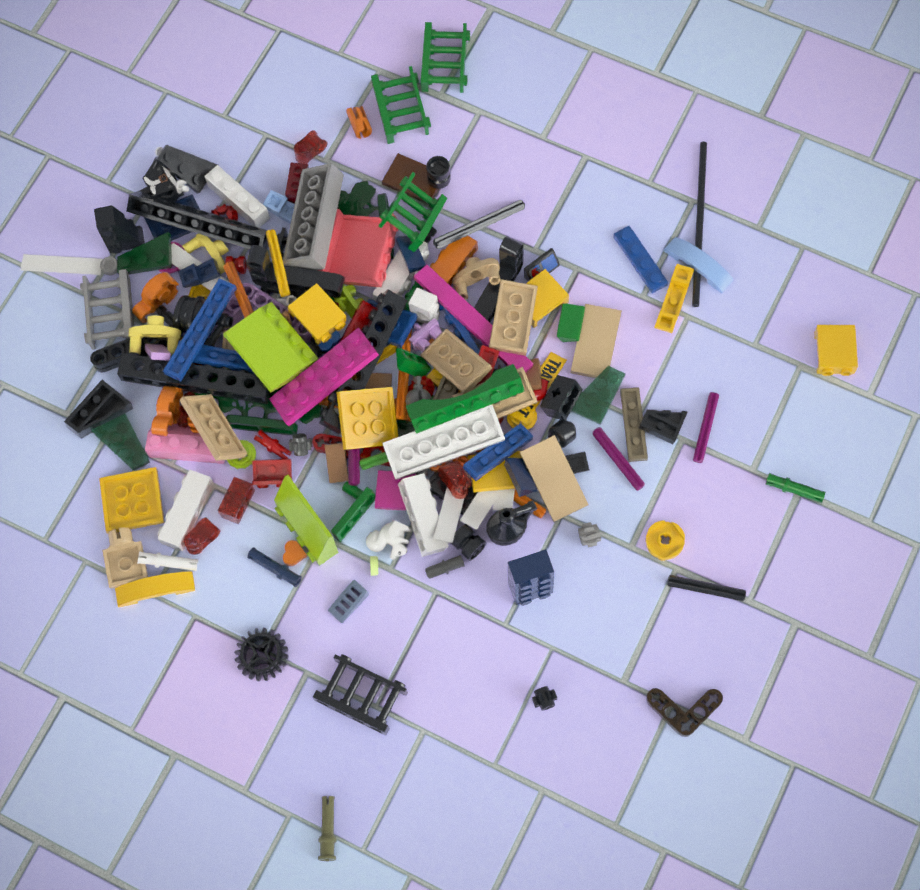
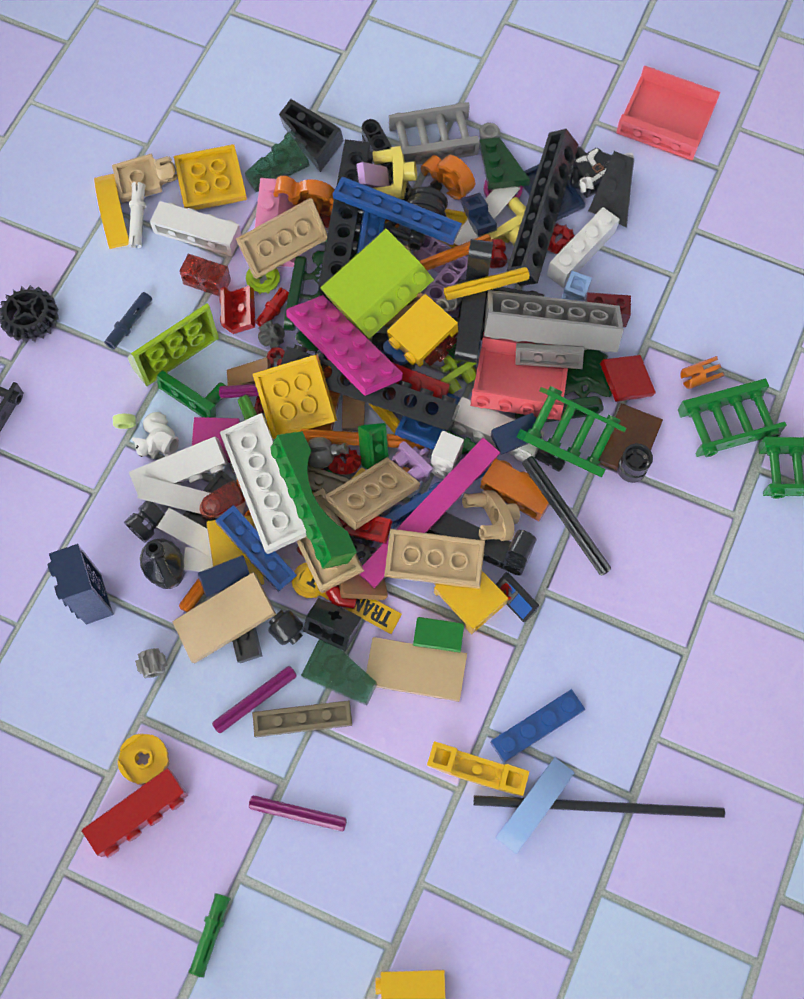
camera: 80 degrees right, 0 degrees up
white sticker [20,254,103,275] -> none
black wedge [94,205,145,254] -> none
clear red piece [184,517,221,555] -> none
orange tile [283,540,307,566] -> none
clear red piece [294,130,328,164] -> none
sand blue slope [328,579,369,624] -> none
dark grey axle [425,555,465,579] -> none
black wing [638,409,688,445] -> none
black axle [667,575,746,601] -> none
none -> red brick [81,768,188,858]
none -> light grey tile [515,343,584,369]
none -> red tile [600,355,656,402]
none -> coral panel [616,65,721,160]

